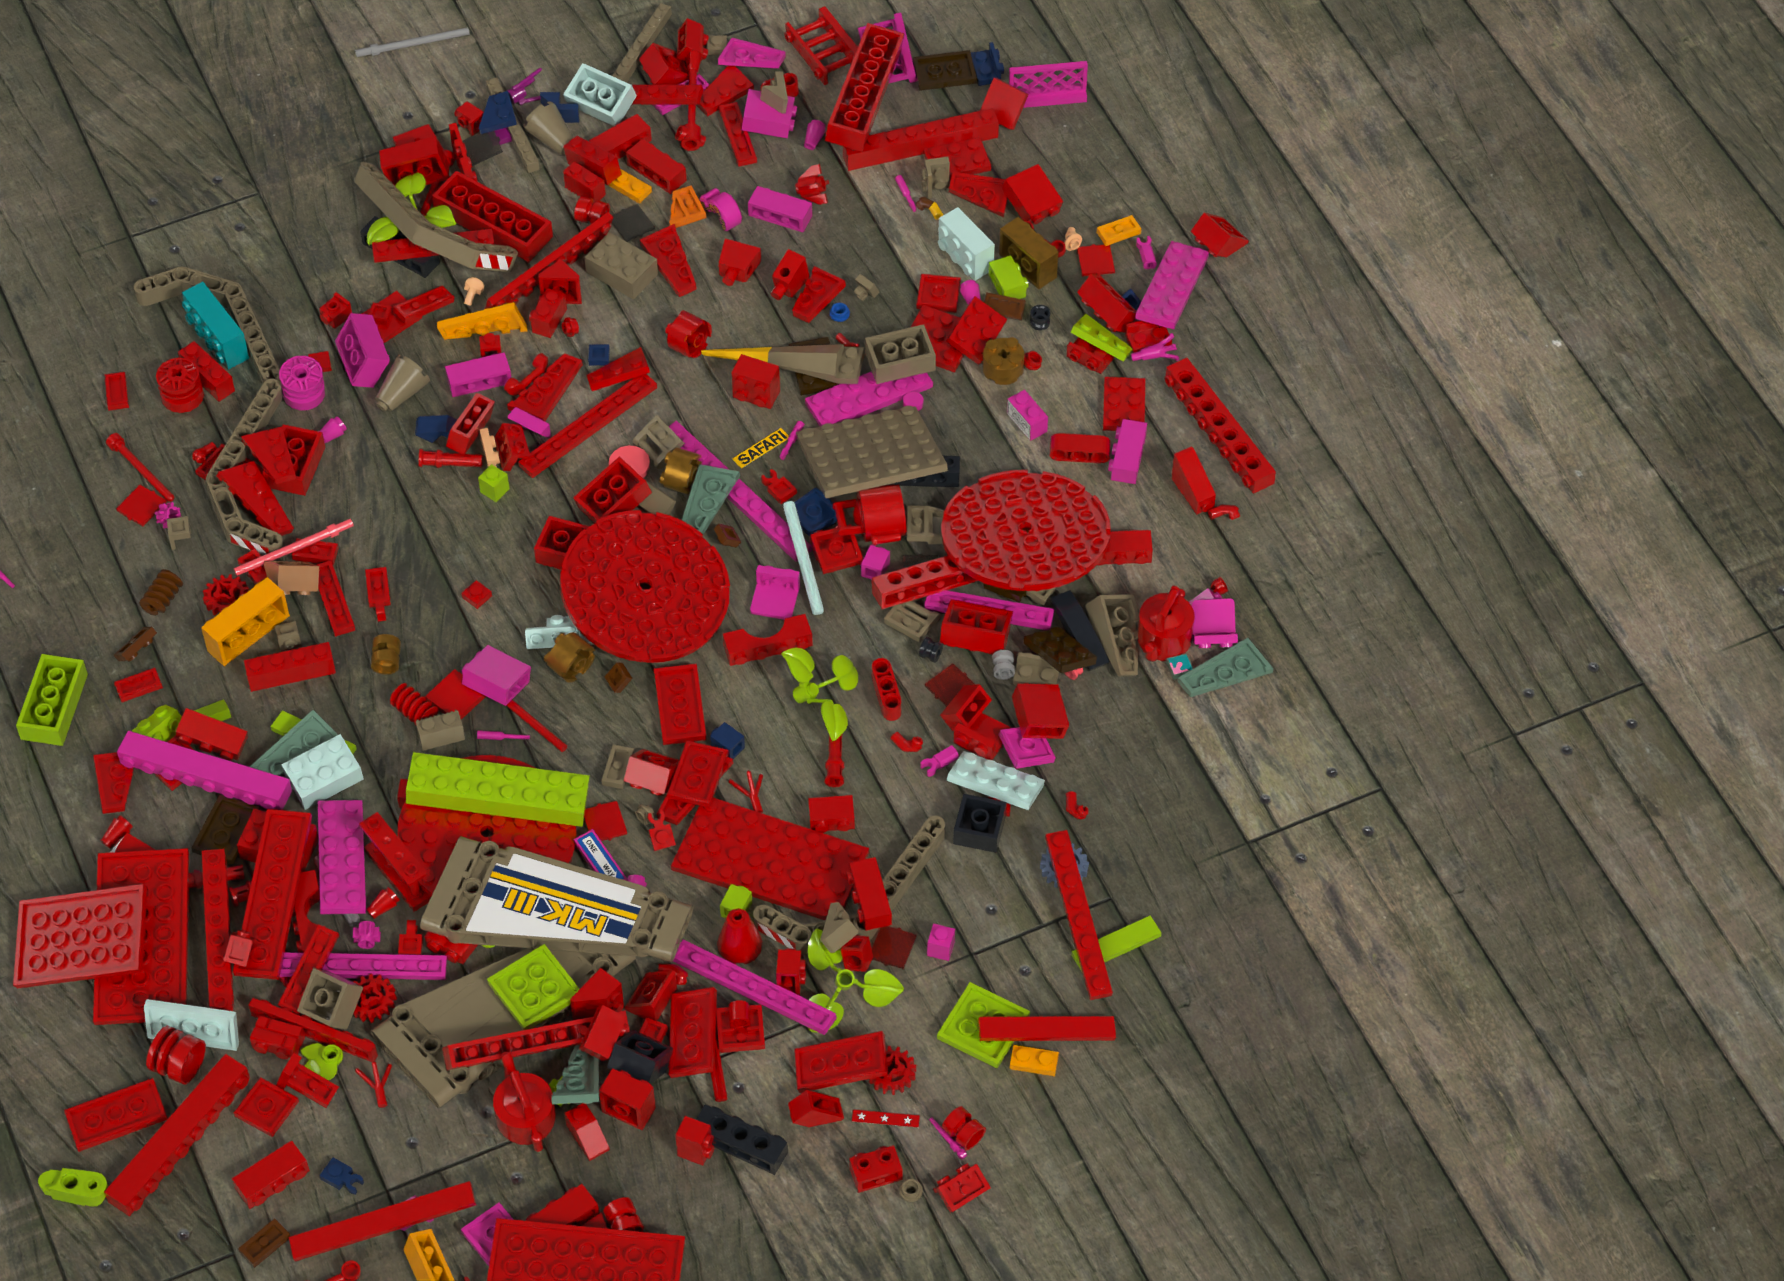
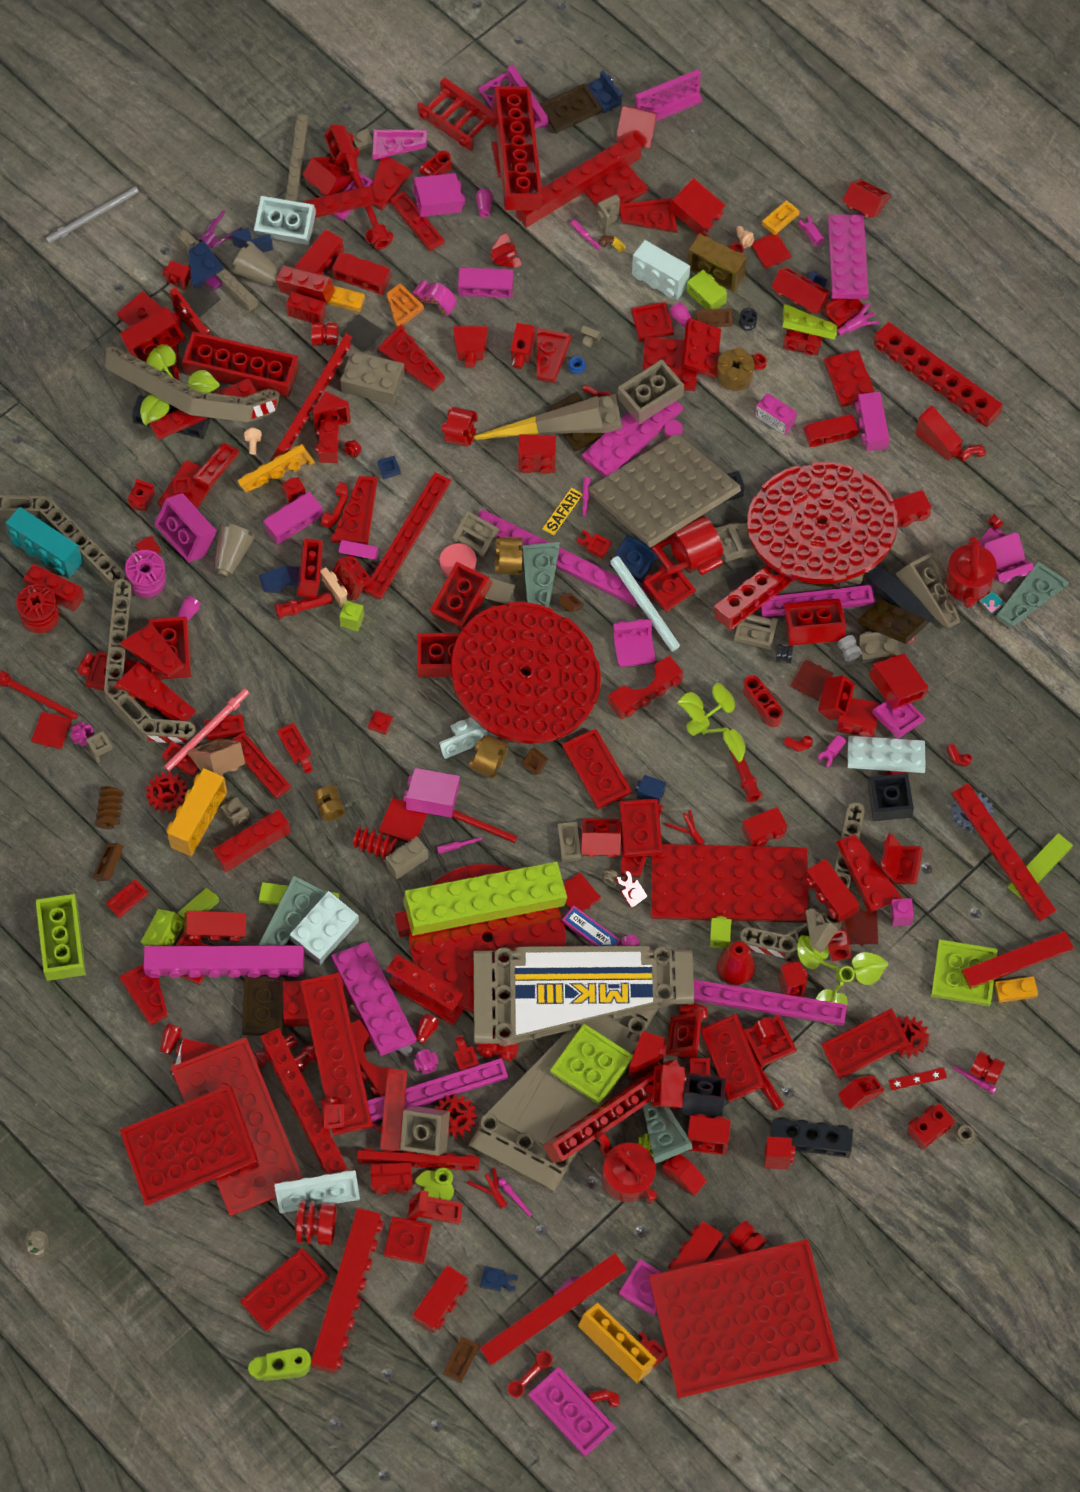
camera: 20 degrees left, 10 degrees up
red wing [586,347,650,391] -> none
dark tan slope [760,71,788,113] -> none
dark pink brick [861,545,890,580] -> none
red bracket [933,1163,991,1213] -> none
none -> dark pink piece [498,1177,532,1217]
none -> red wing [836,834,903,913]
none -> red bracket [880,834,923,885]

